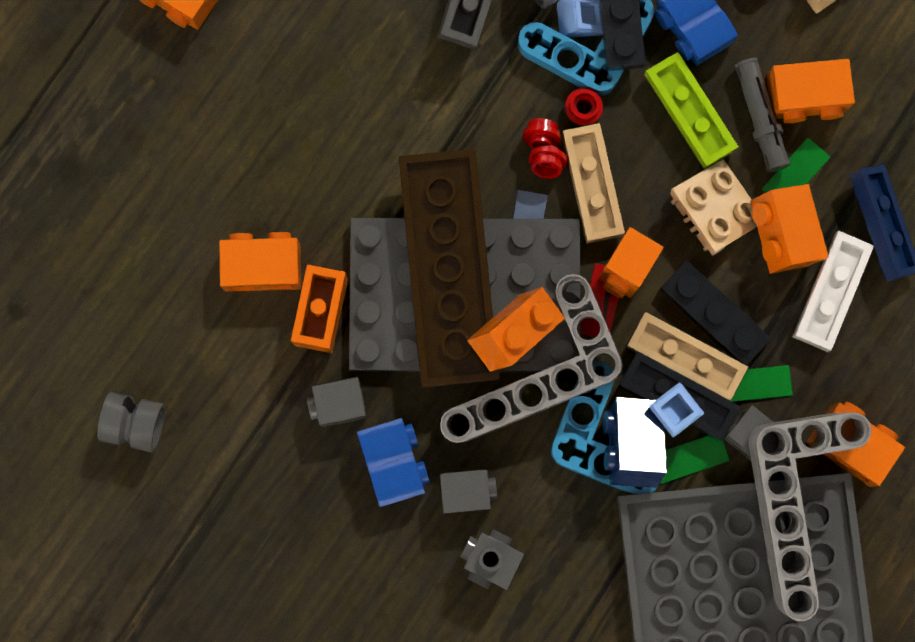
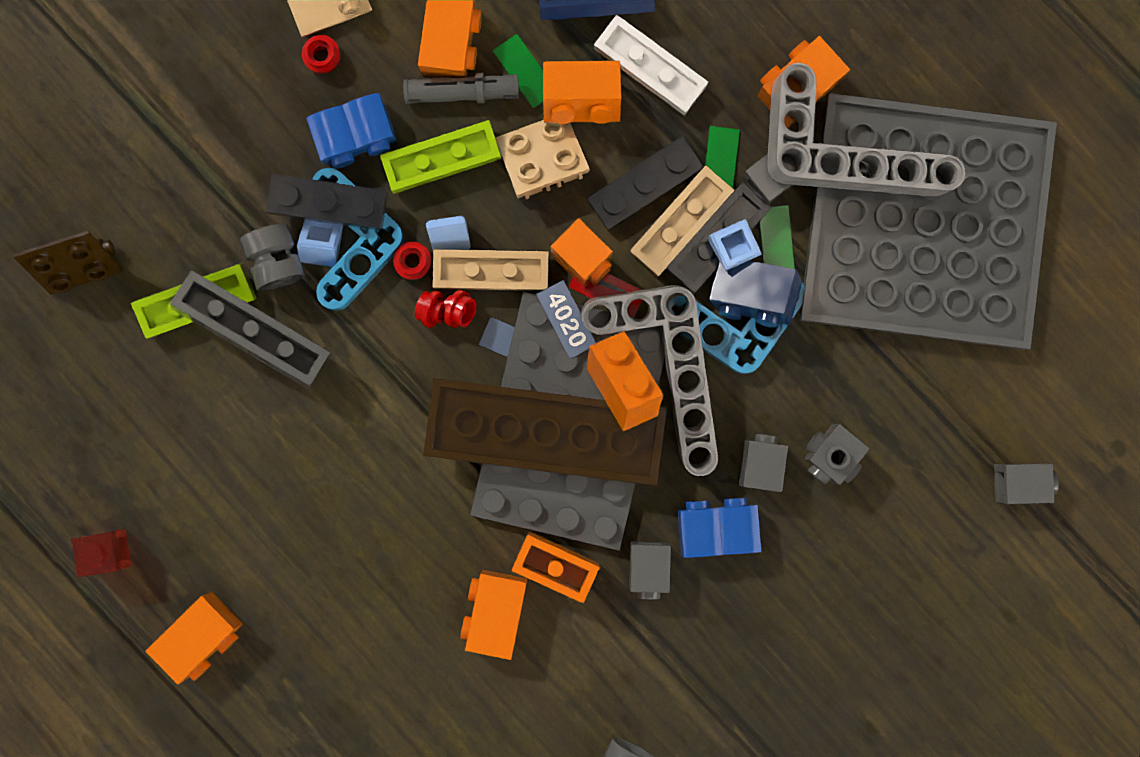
camera: 70 degrees left, 5 degrees up
none -> light blue slope [426,216,471,252]
none -> sand blue sticker [536,280,596,359]

